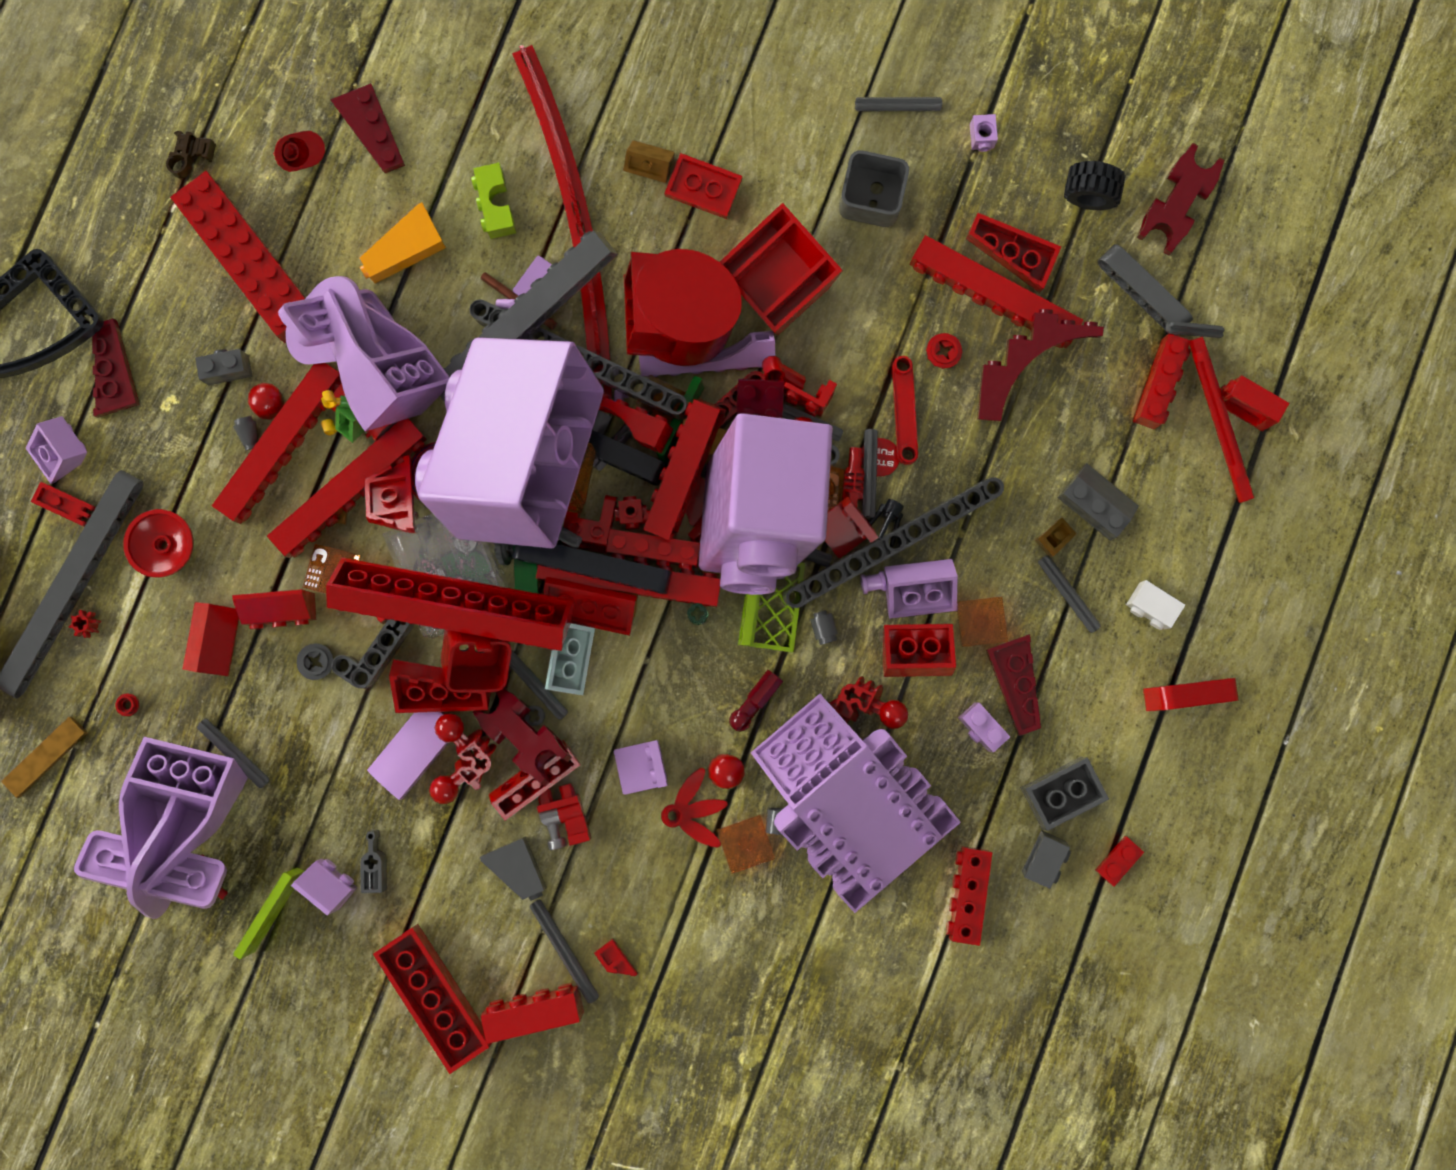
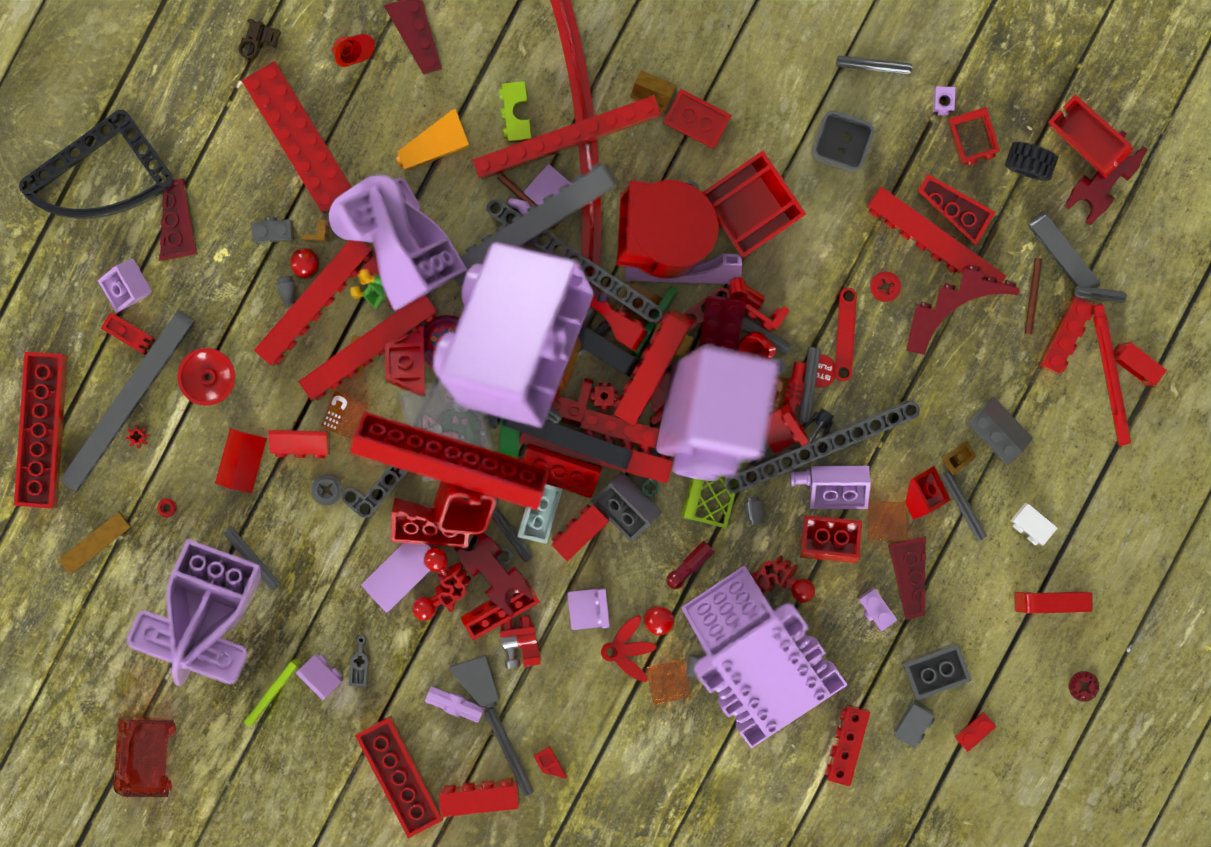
camera: 10 degrees right, 5 degrees up
none -> clear red windscreen [113,716,176,797]
none -> pearl gold panel [301,220,330,242]
none -> lavender piece [425,686,484,723]
none -> red brick [472,95,663,180]
none -> red brick [551,504,609,562]
none -> dark grey slope [591,471,662,542]
none -> red slope [905,466,951,519]
none -> red window [947,107,1000,166]
none -> copper bar [1024,258,1042,335]
none -> red piece [1048,94,1133,178]
none -> dark red gear [1069,671,1100,702]

